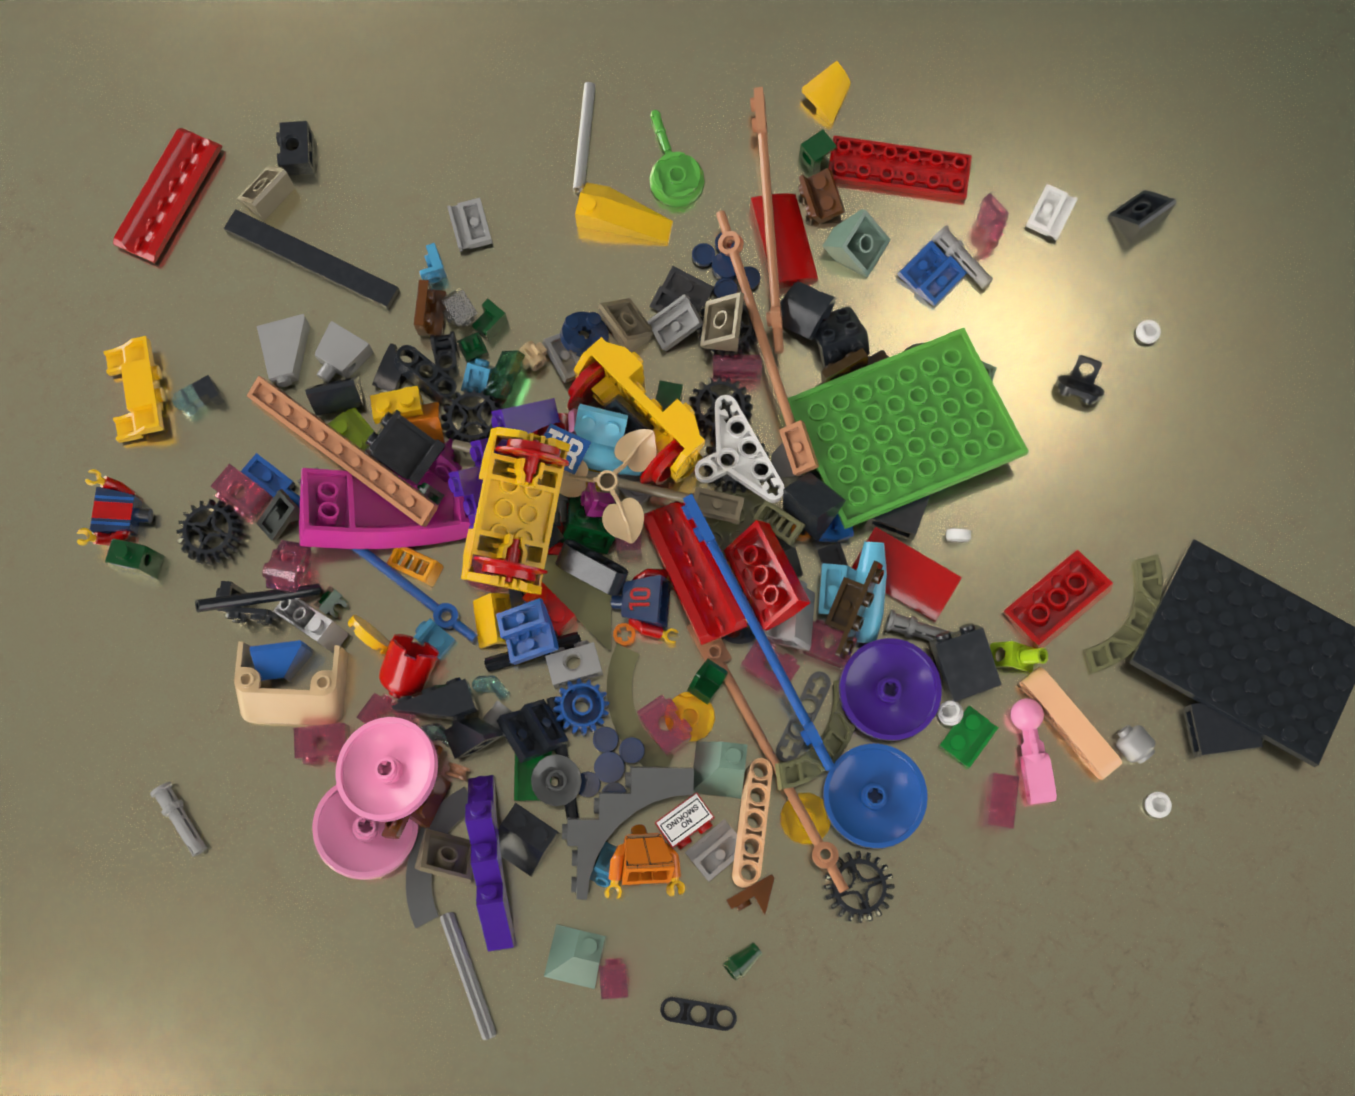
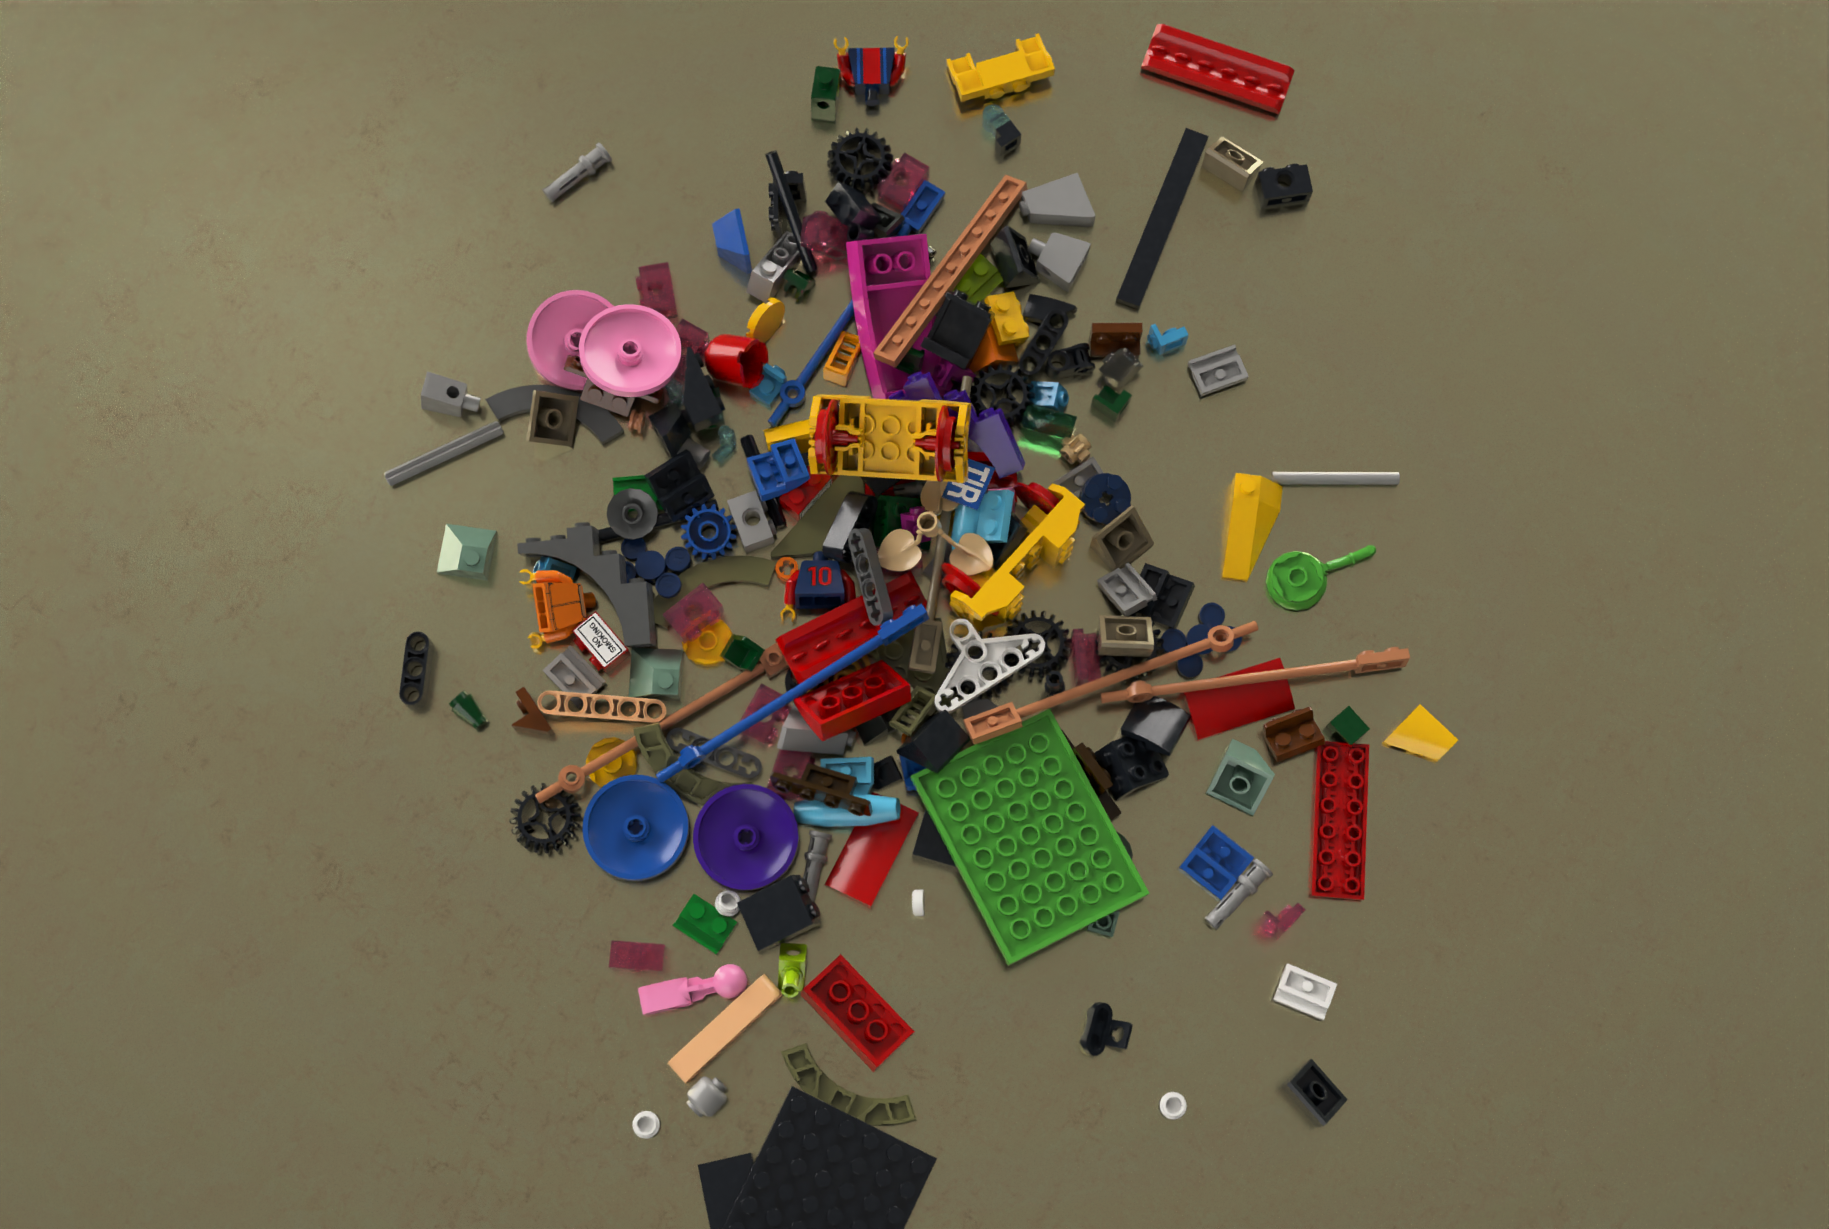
camera: 80 degrees right, 0 degrees up
tan windscreen [234,641,348,727] -> none
dark green tile [457,331,489,363] -> none
dark purple arch [465,775,514,951] -> none
black slope [498,803,561,877] -> none
clear pink brick [599,958,630,1000] -> none
dark green brick [655,380,684,412] -> none
none -> light grey torso [421,372,481,417]
none -> black hinge [825,182,881,242]
none -> dark grey beam [848,528,893,626]
none -> black pin [1044,671,1065,697]

